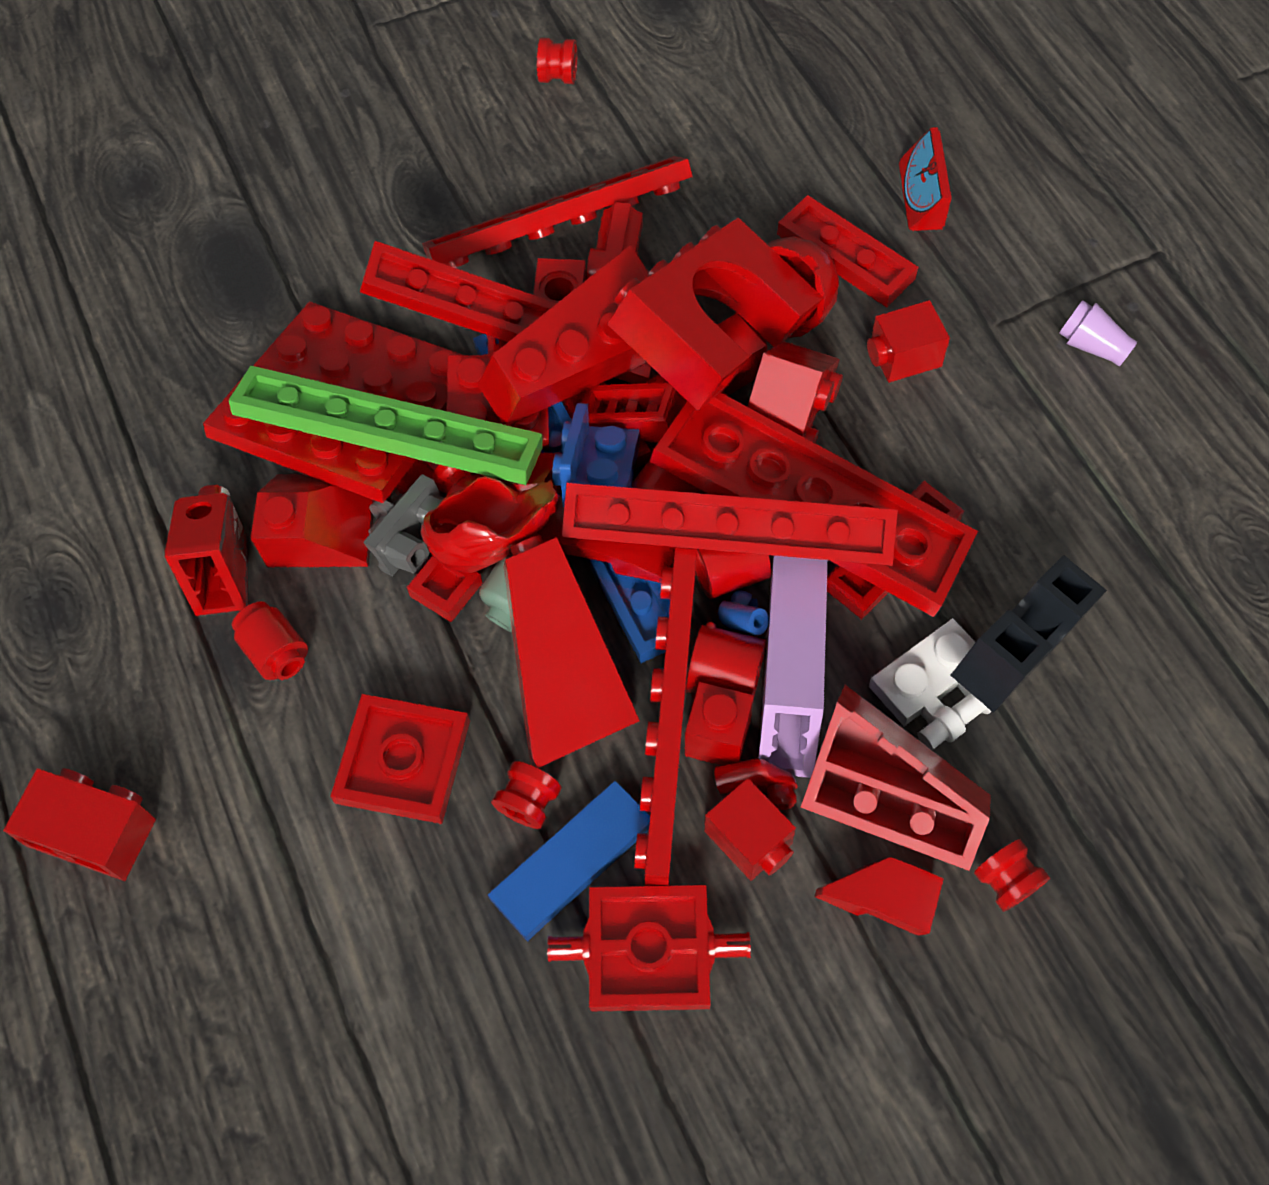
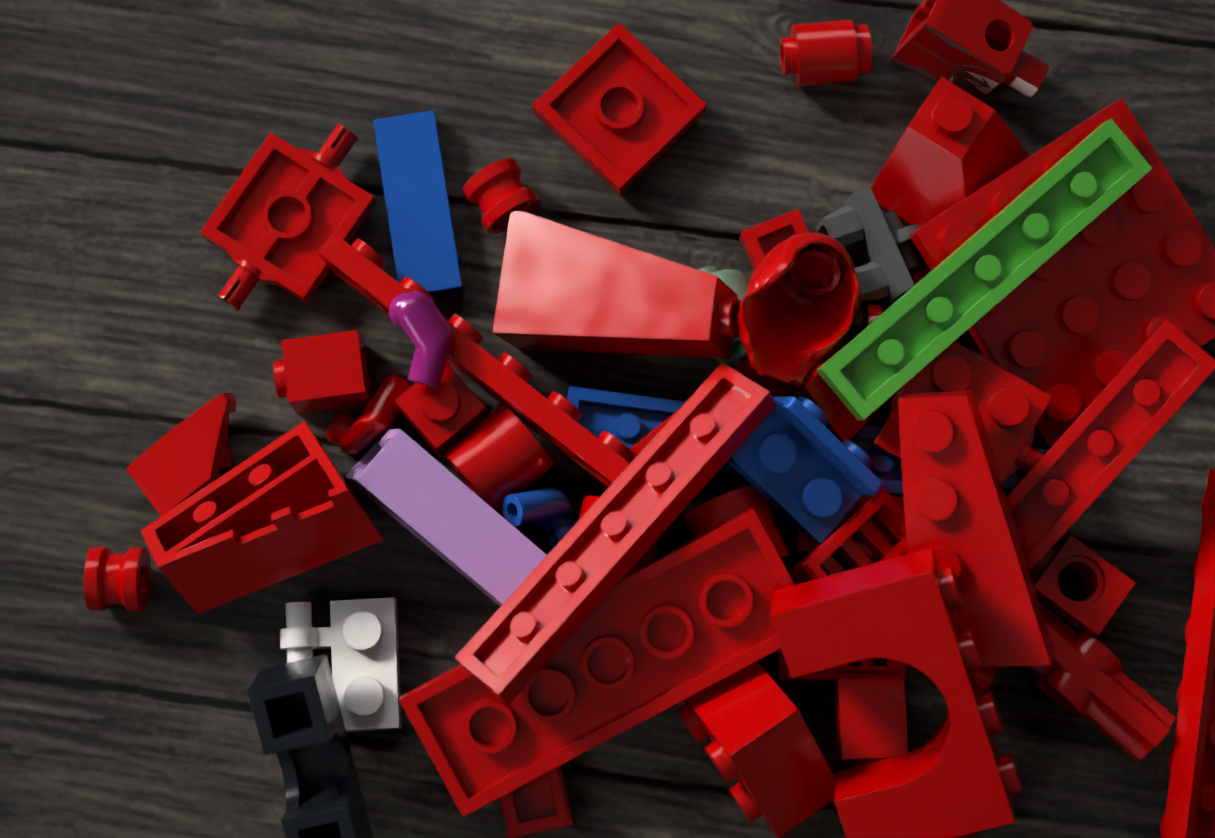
camera: 120 degrees right, 15 degrees up
none -> magenta arm [389,291,452,388]

